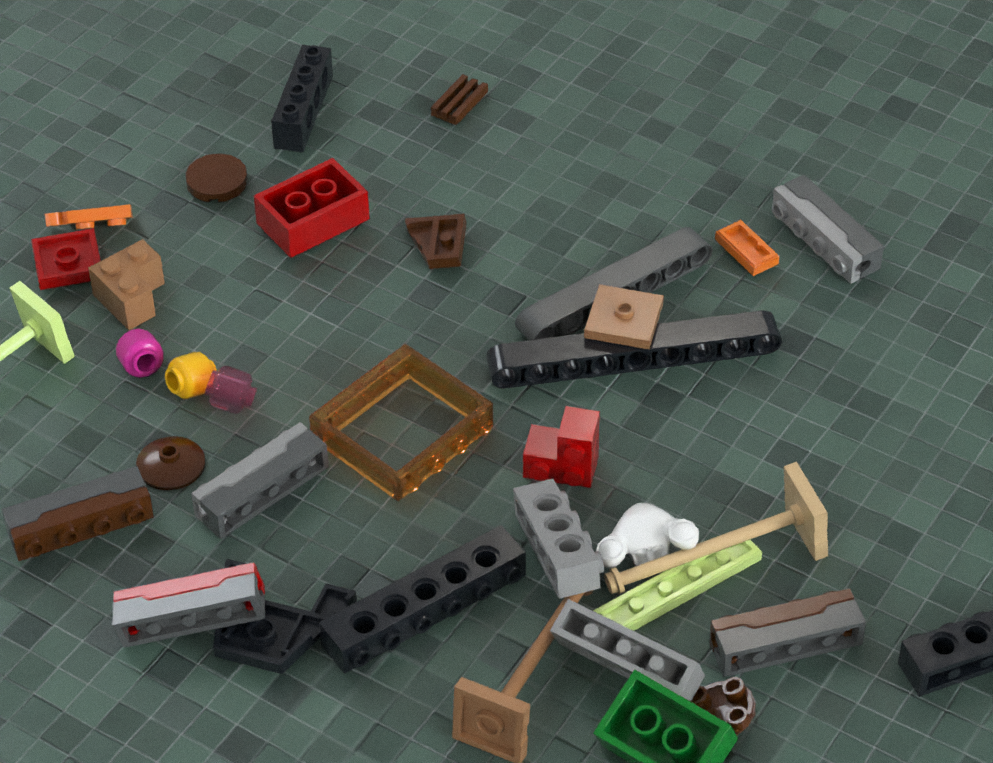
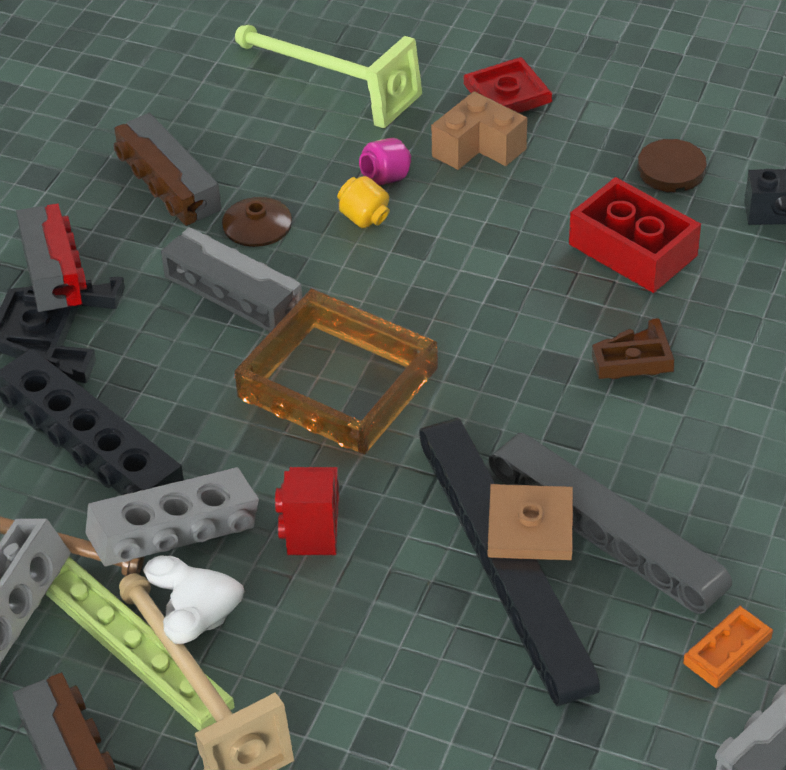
camera: 80 degrees right, 0 degrees up
orange plate [45,204,133,230] -> none
clear pink head [205,365,257,414] -> none

